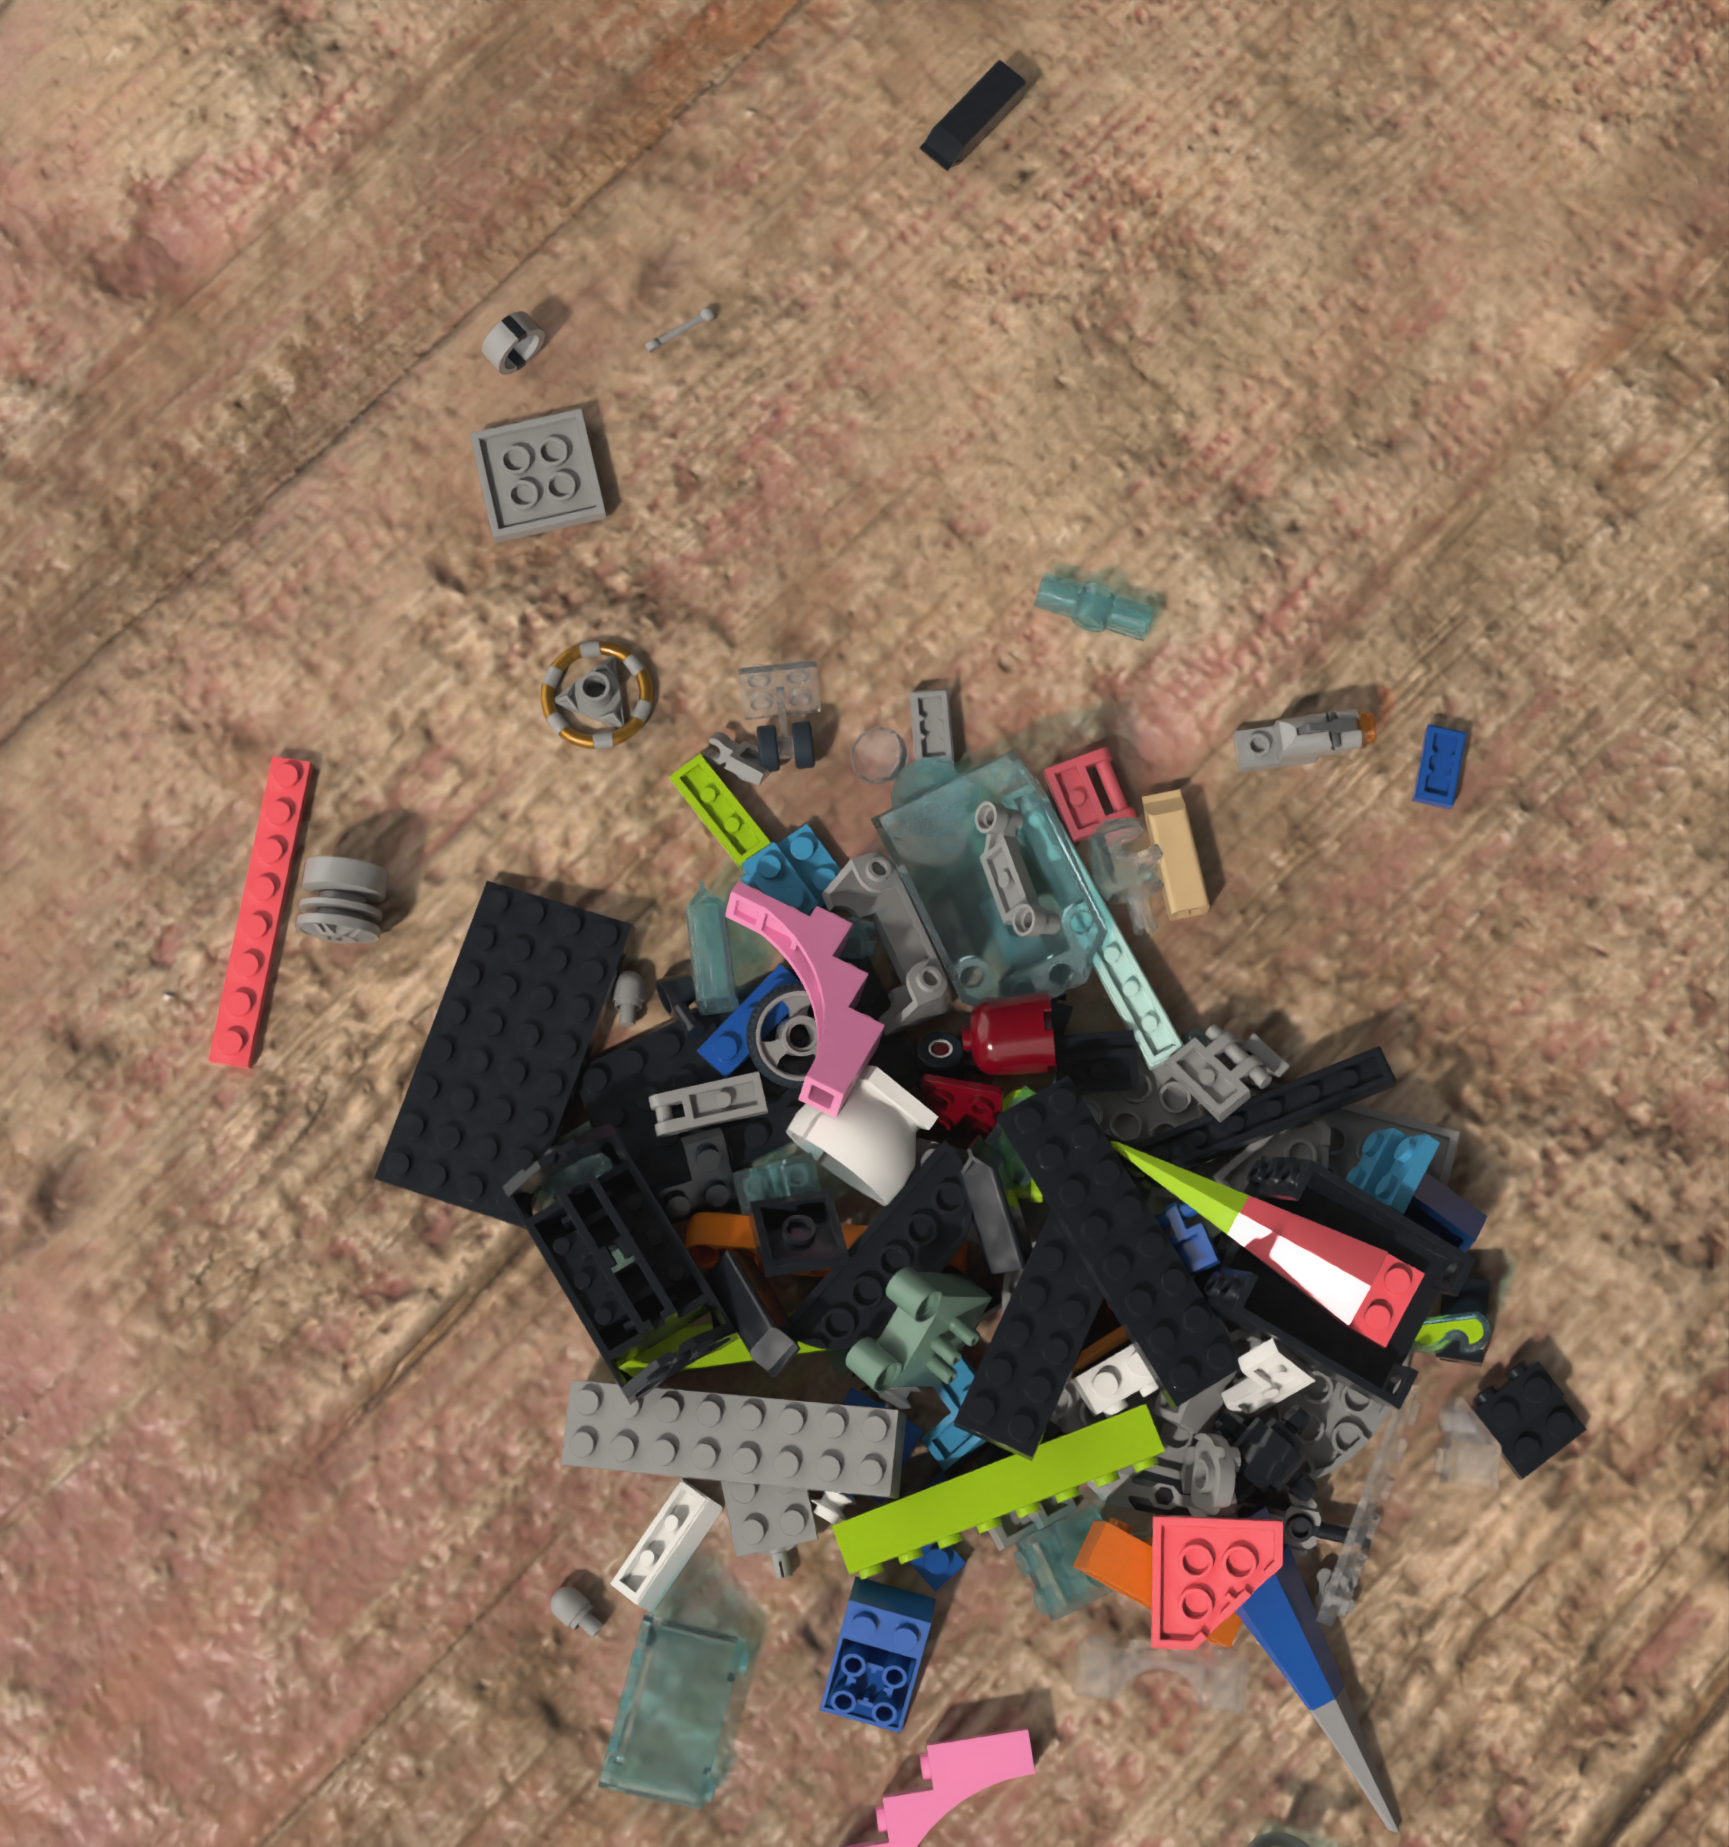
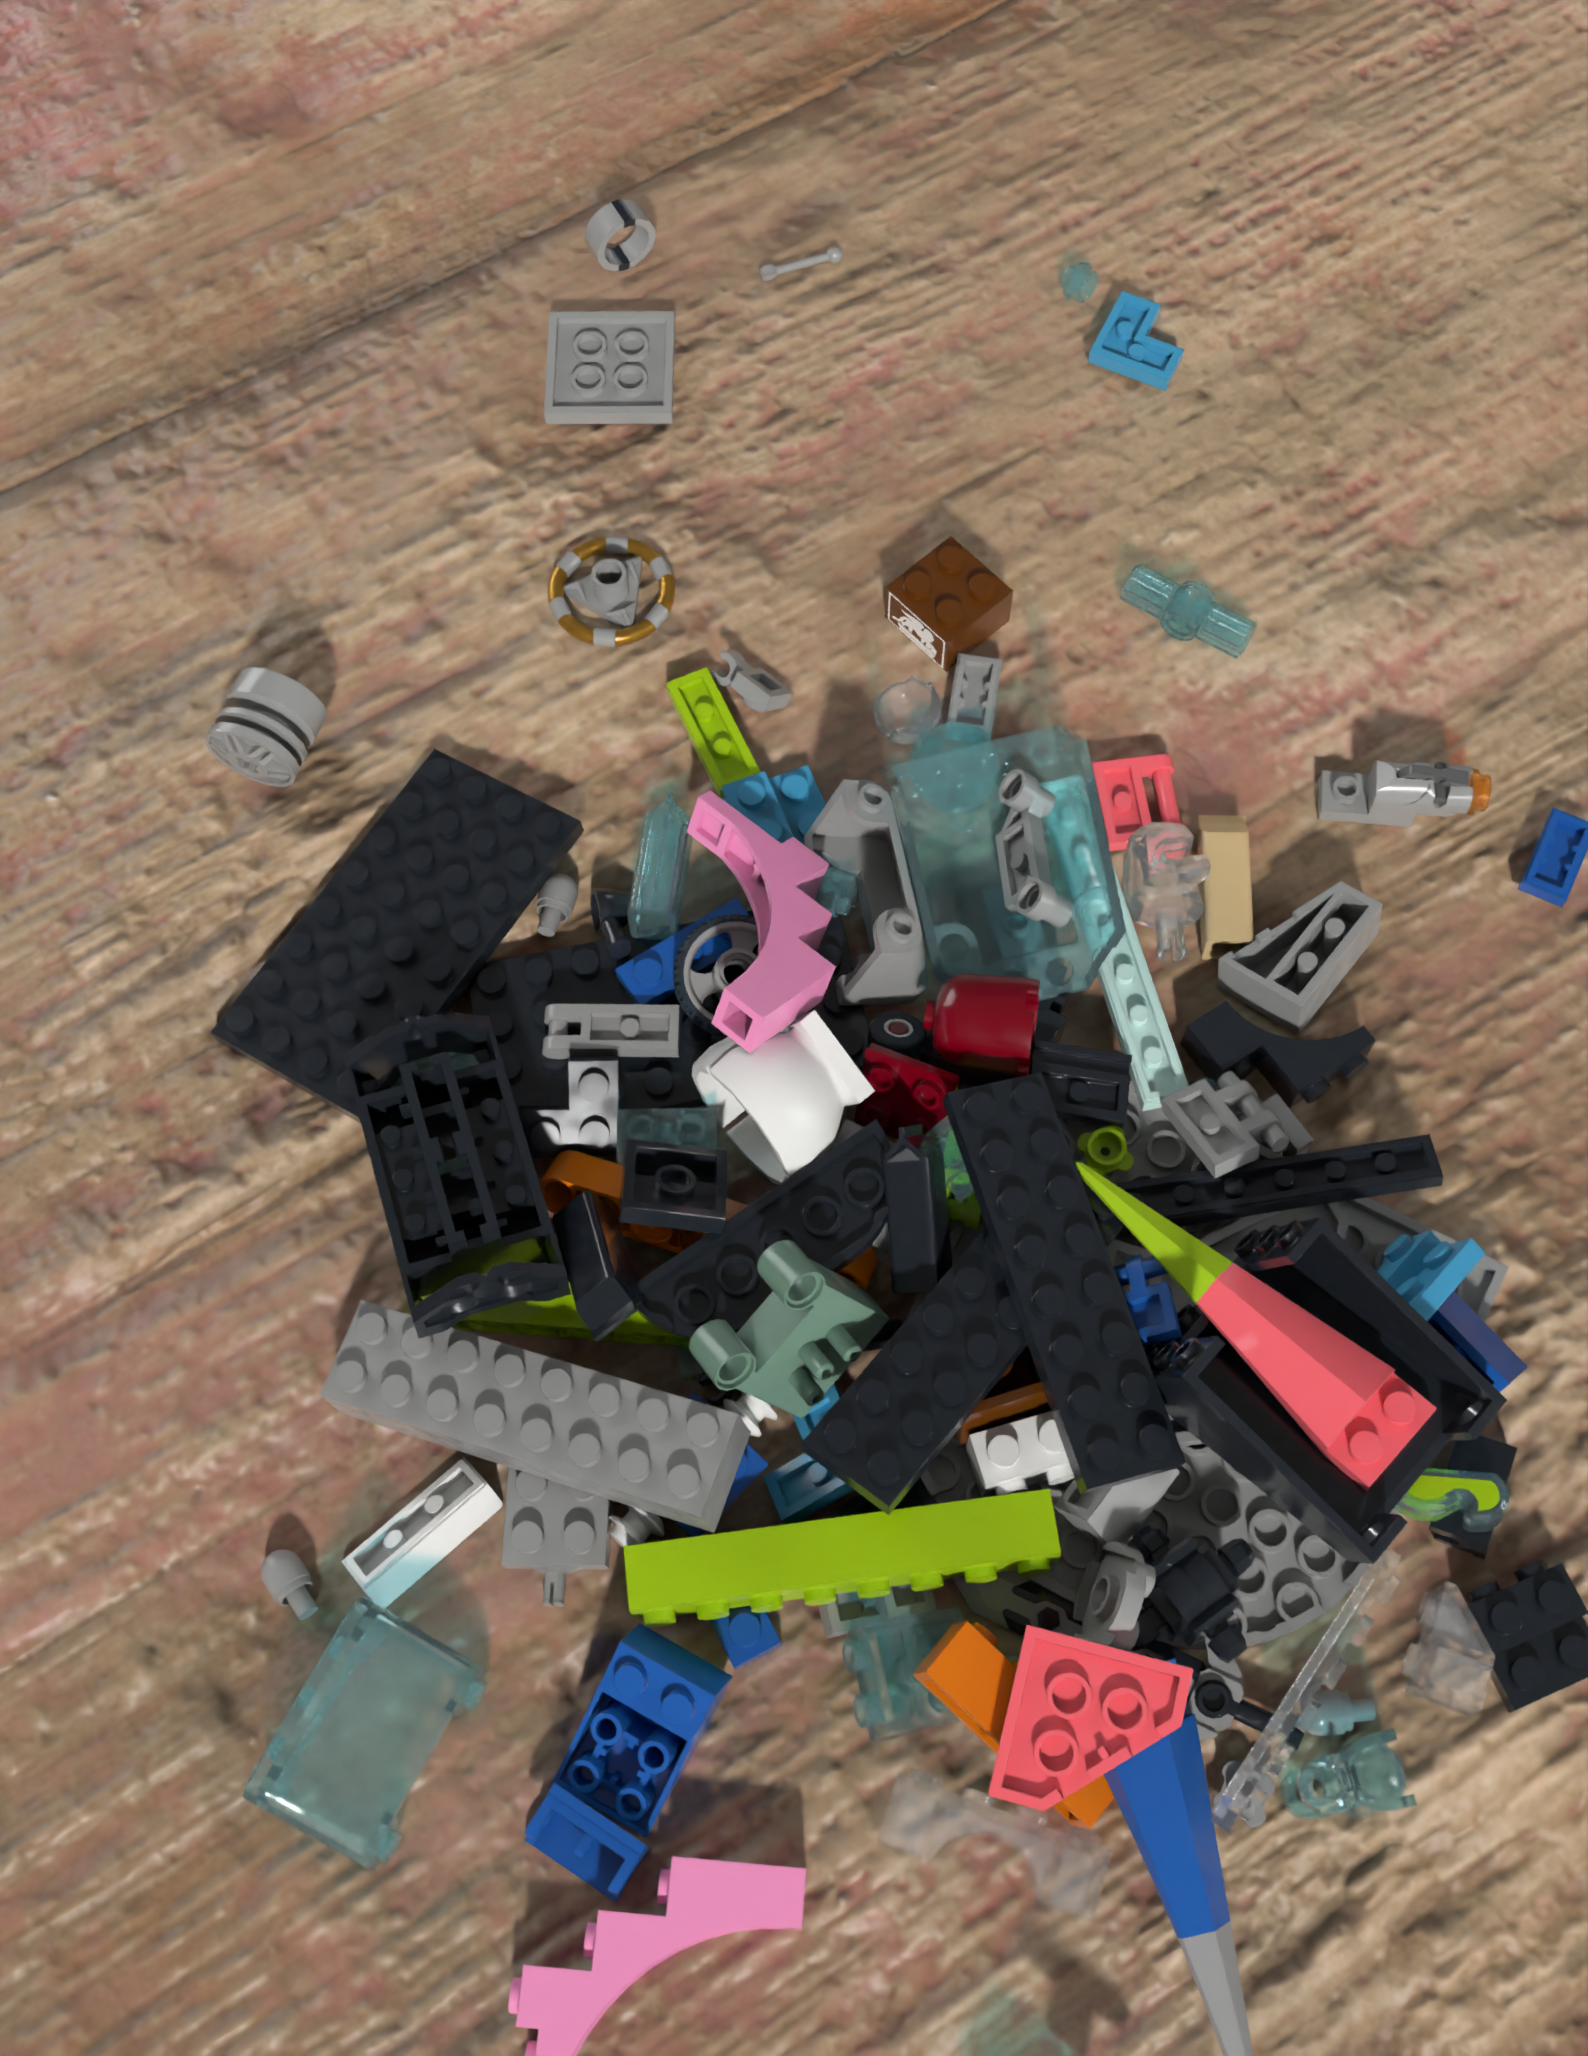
camera: 15 degrees right, 10 degrees down
coral plate [208,756,313,1069] -> none
clear plate [738,660,821,772] -> none
black piece [919,60,1026,171] -> none
white plate [1221,1338,1316,1421] -> none
none -> blue hinge [524,1783,650,1903]
none -> reddish brown brick [885,536,1013,672]
none -> clear light blue plate [1061,262,1099,303]
none -> lime plate [1077,1125,1134,1177]
none -> dark azure plate [1088,291,1184,391]
none -> black arch [1180,1001,1376,1109]
none -> light grey wedge [1217,881,1383,1035]
none -> clear light blue piece [1280,1729,1417,1820]
none -> light grey cylinder [1297,1689,1376,1736]

